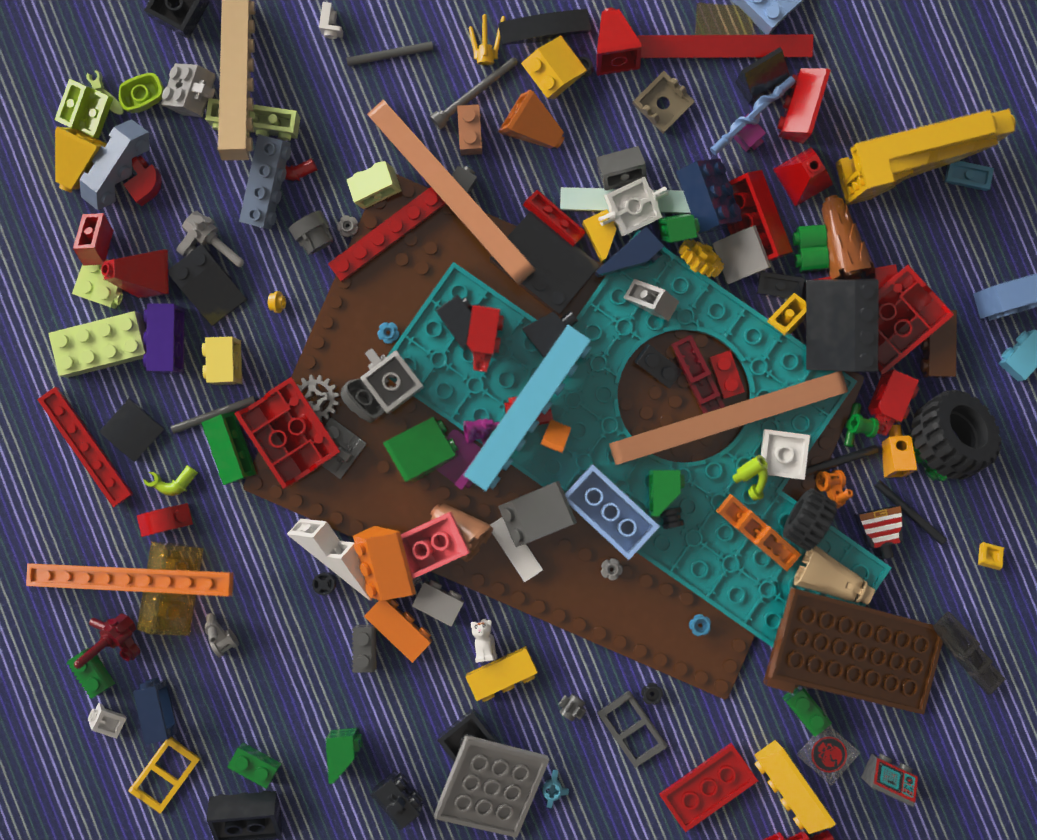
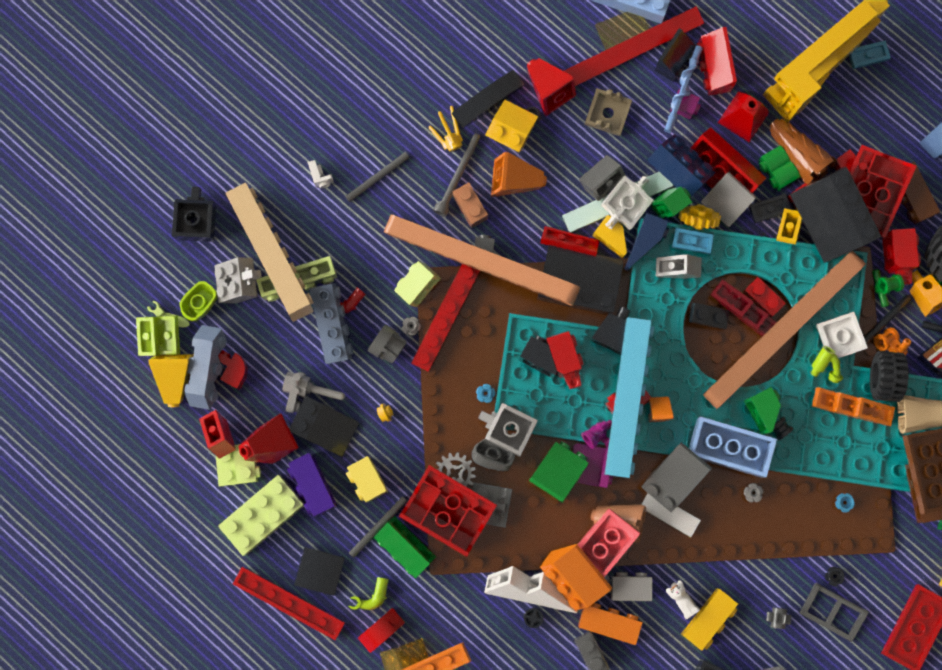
camera: 30 degrees left, 5 degrees down
none -> dark azure plate [672,228,714,255]

